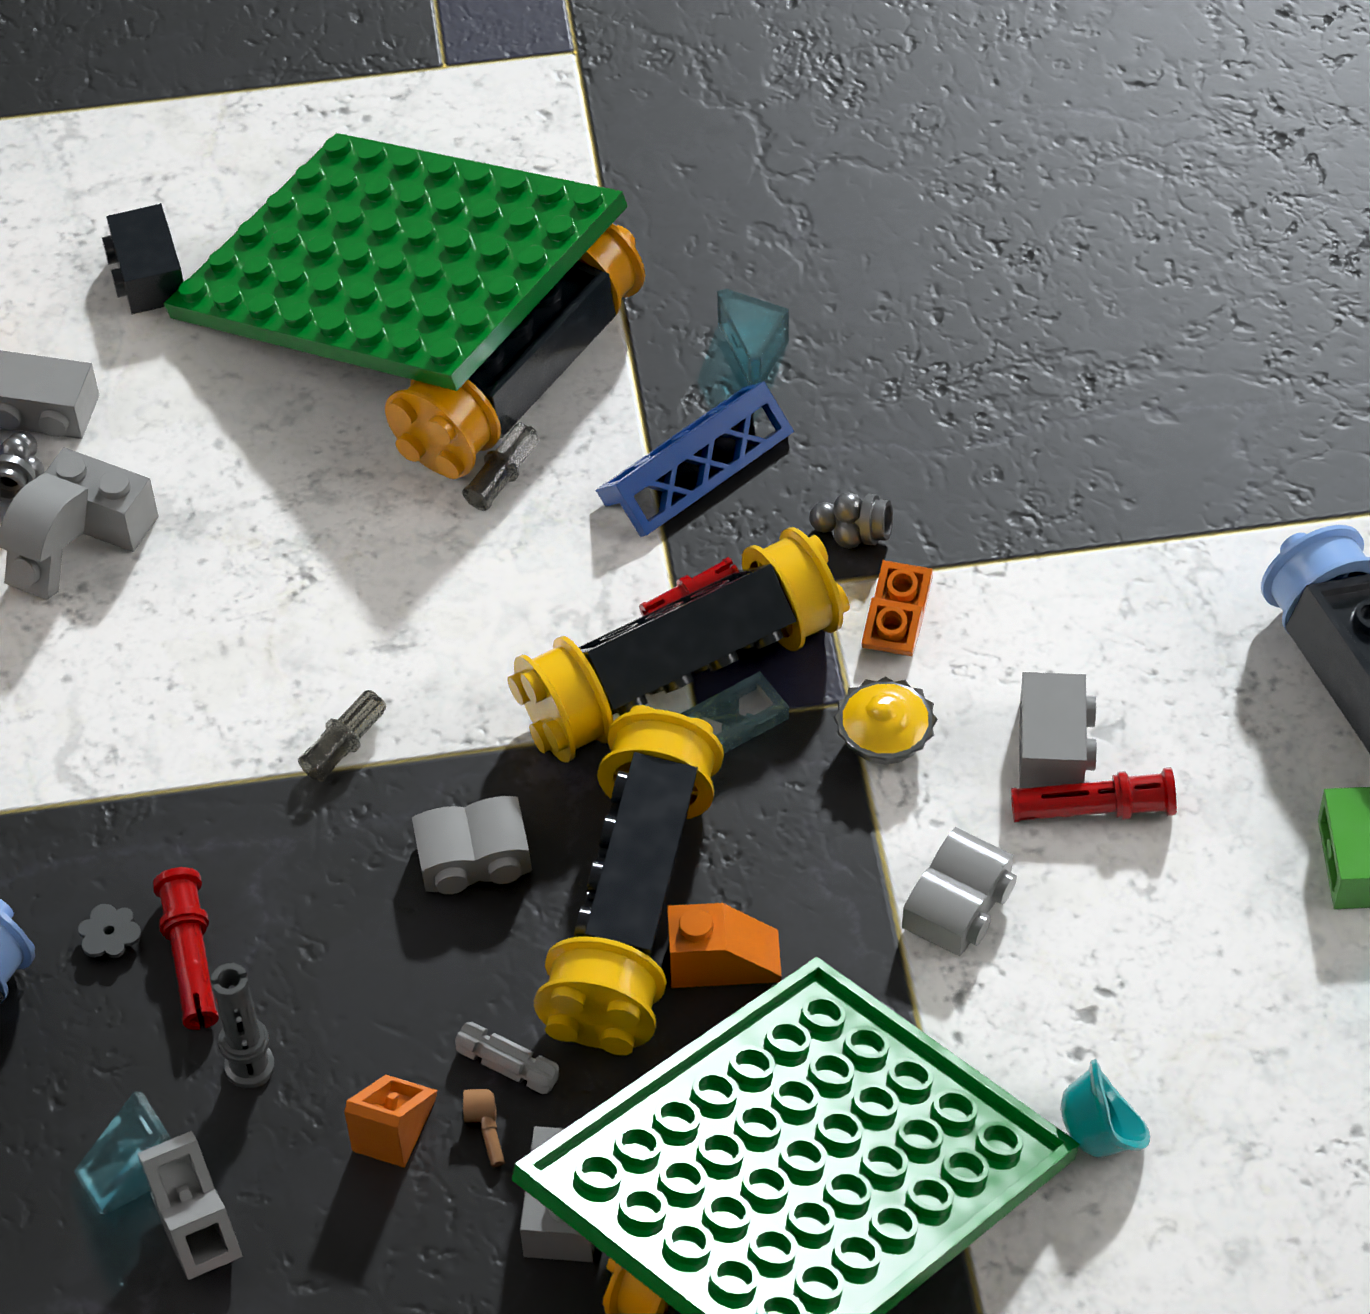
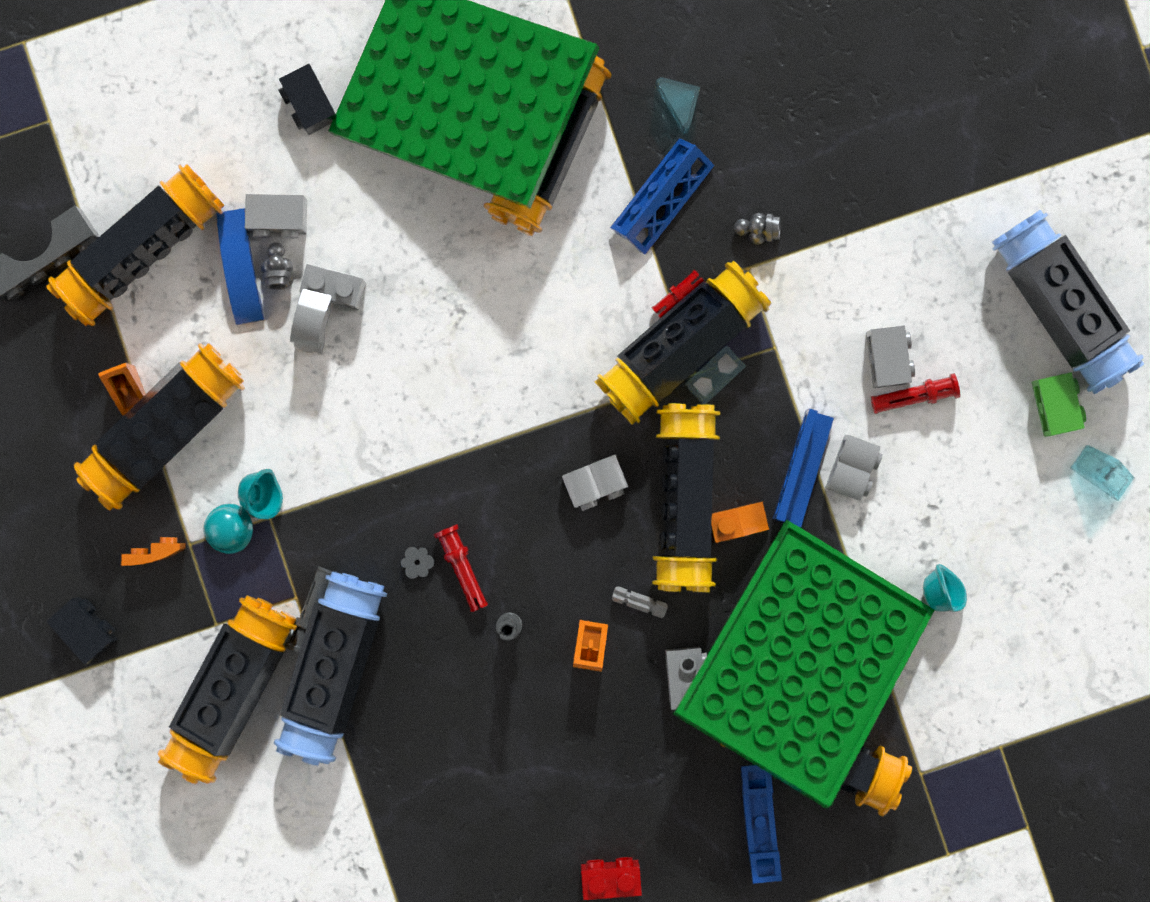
camera: 20 degrees left, 35 degrees up
clear light blue slope [74,1092,170,1214] -> none
light grey brick [137,1131,243,1280] -> none
clear smoke axle [298,690,387,782] -> none
clear smoke axle [462,422,539,511] -> none
medium nougat hand [463,1089,505,1167] -> none
yellow piece [833,676,938,765] -> none
orange slope [861,560,933,656] -> none
none -> blue fence [772,408,834,527]

